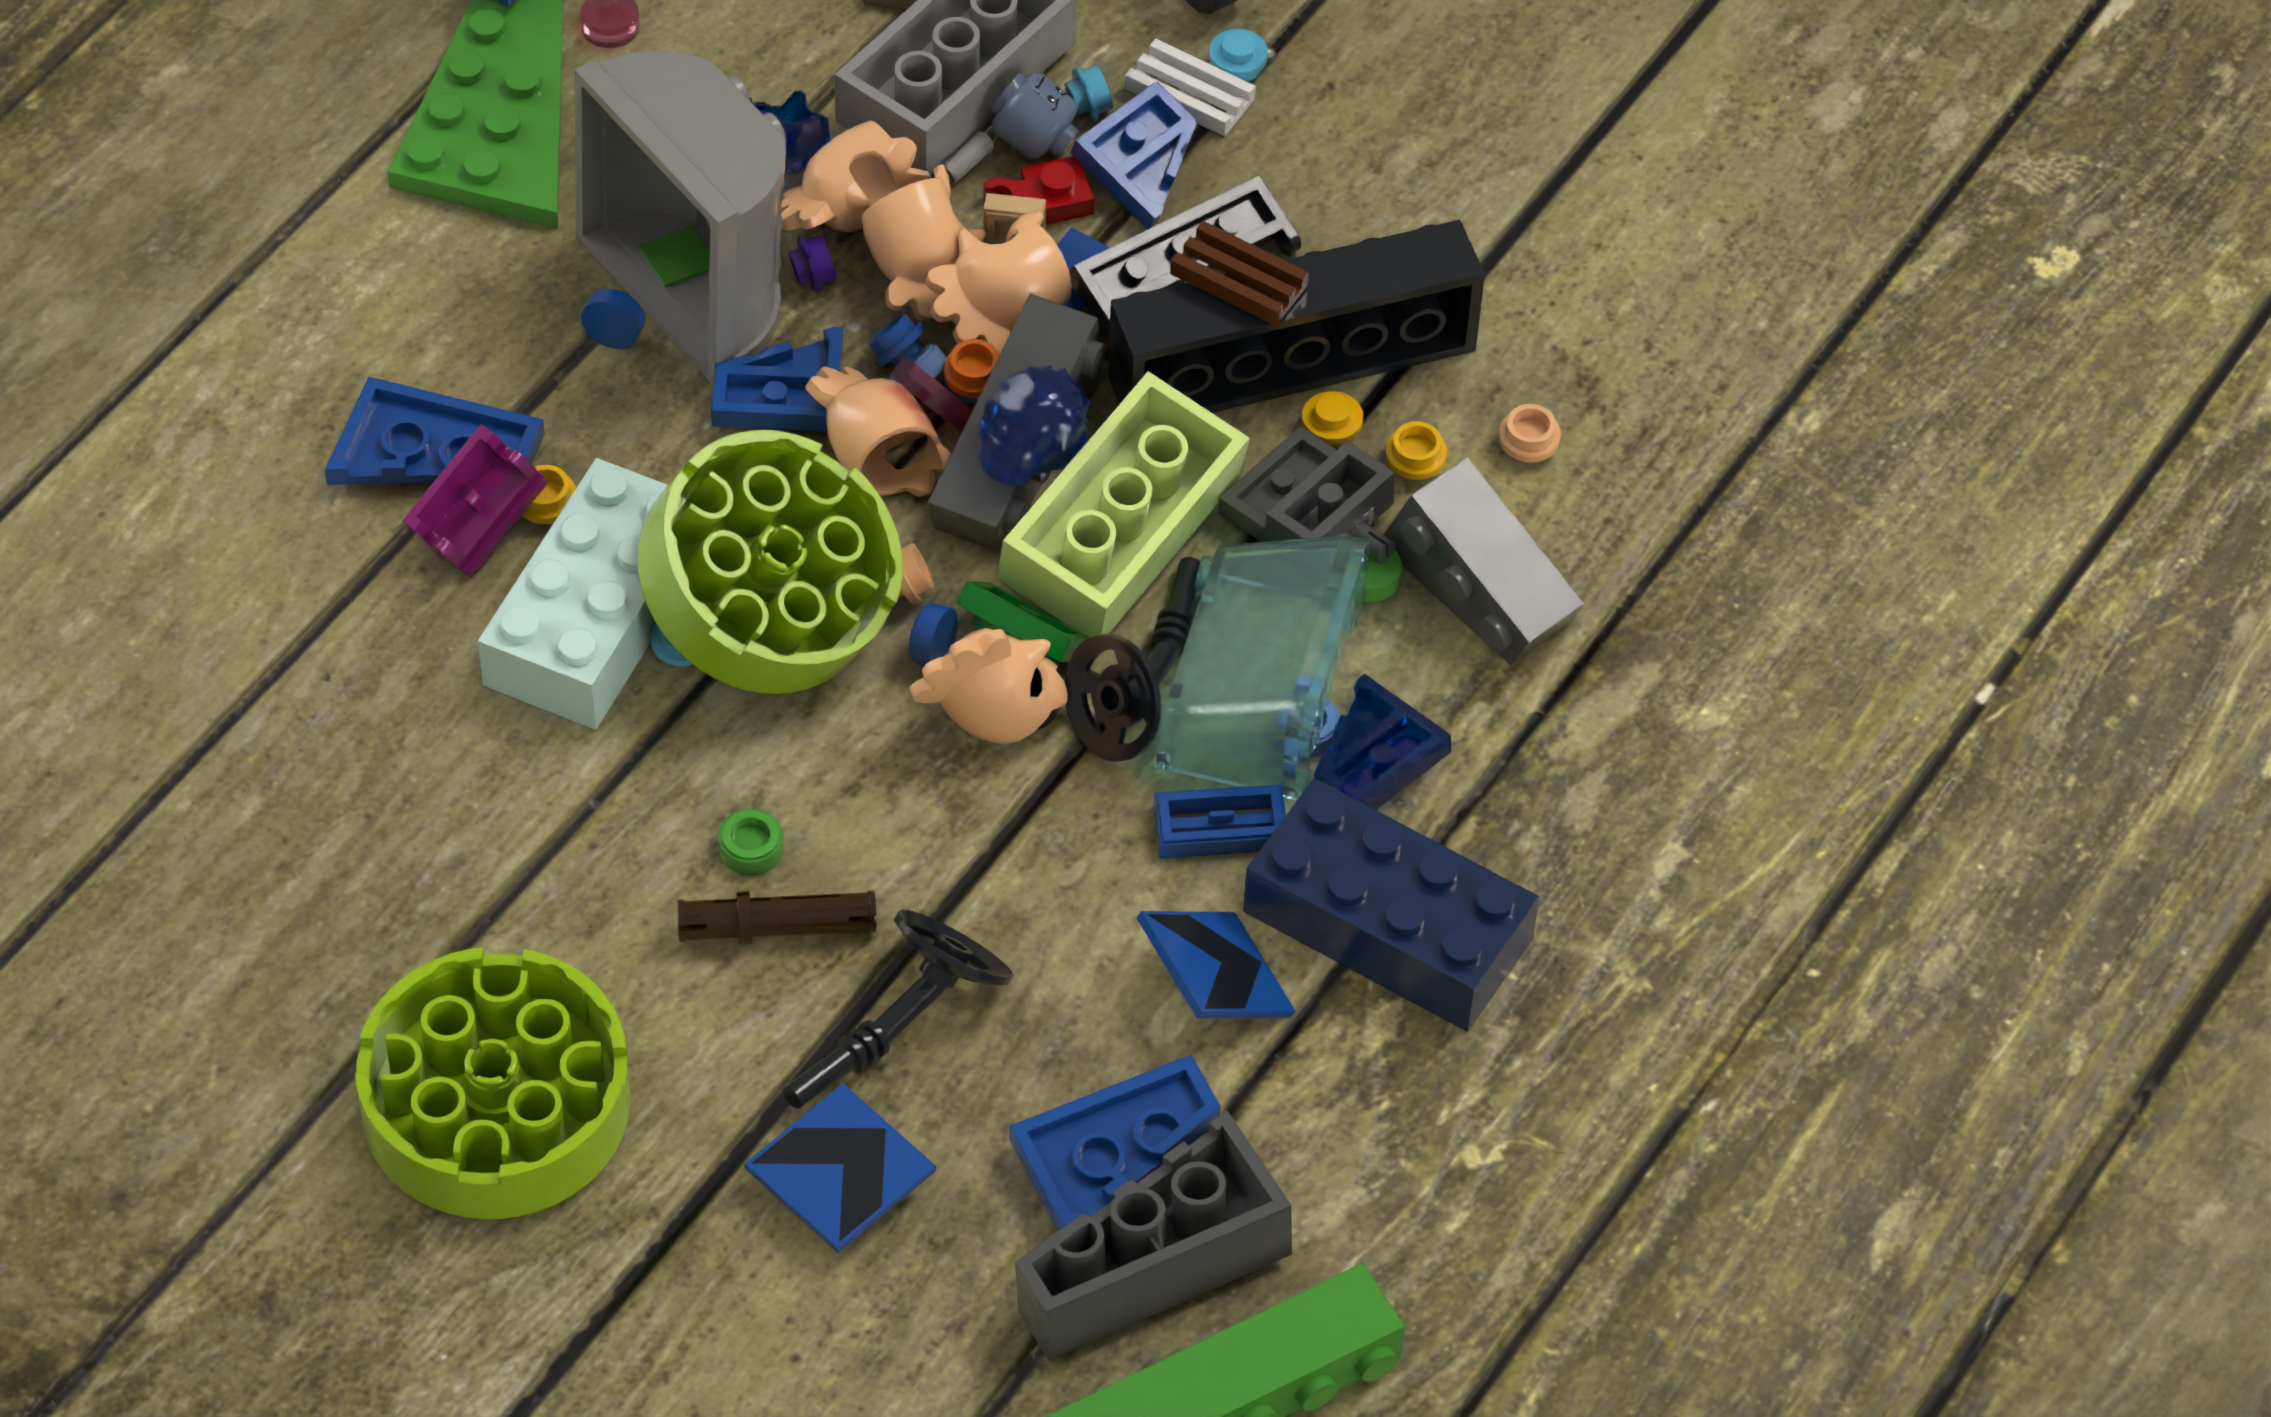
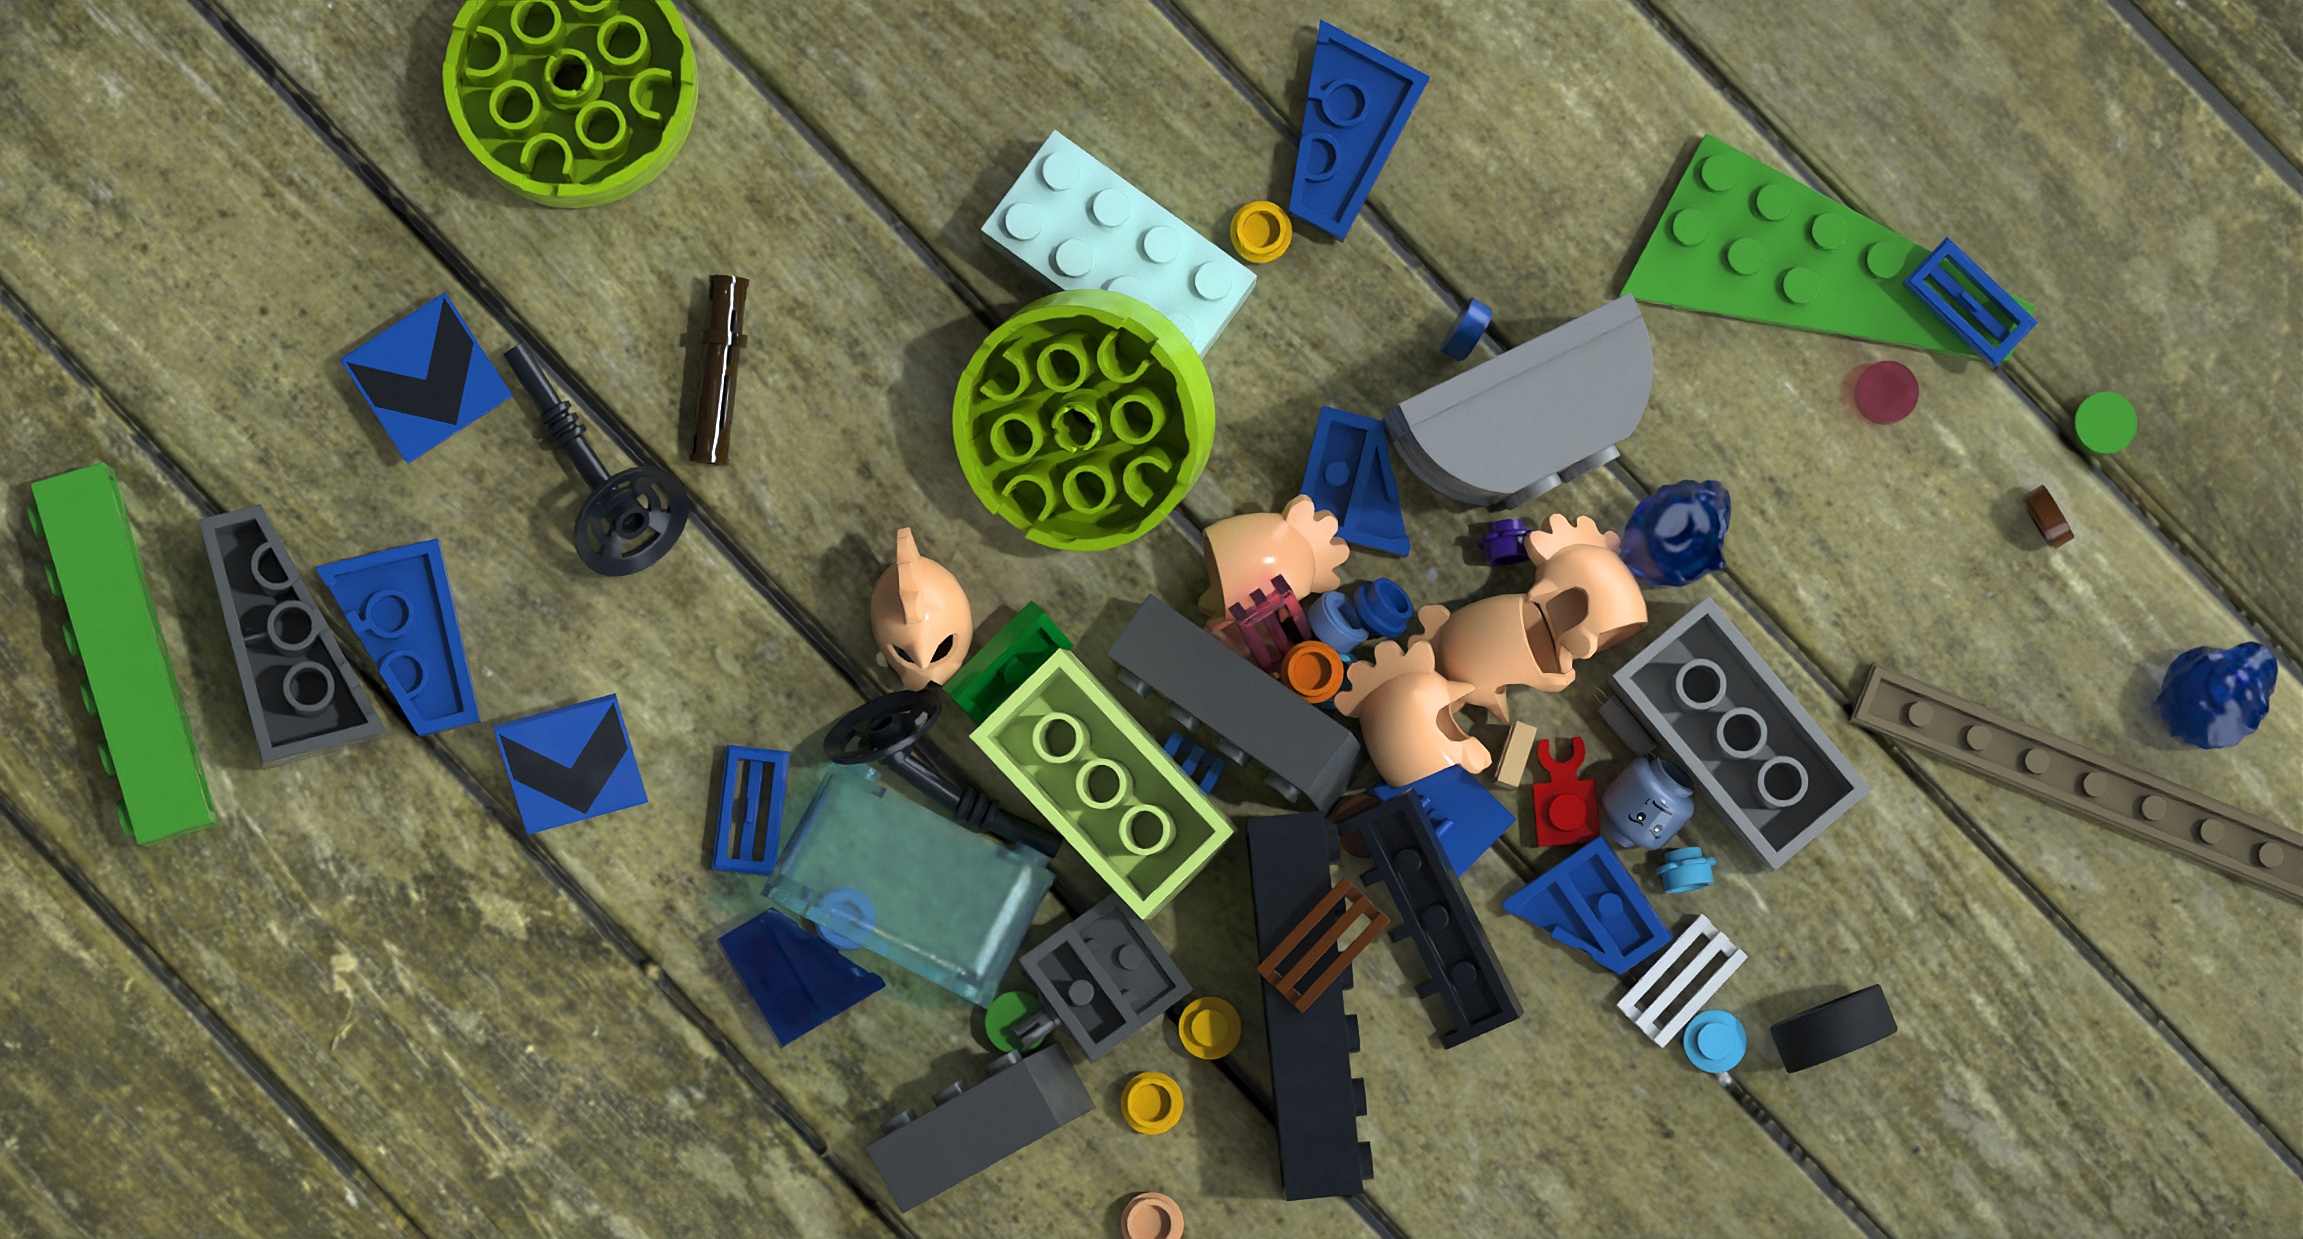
camera: 100 degrees right, 30 degrees up
magenta hinge [402,424,549,579] -> none
bright green tile [718,809,784,875] -> none
light nougat plate [898,543,934,605] -> none
blue tile [909,602,958,666] -> none
clear blue hair [978,365,1091,486] -> none
dark blue brick [1243,778,1540,1032] -> none

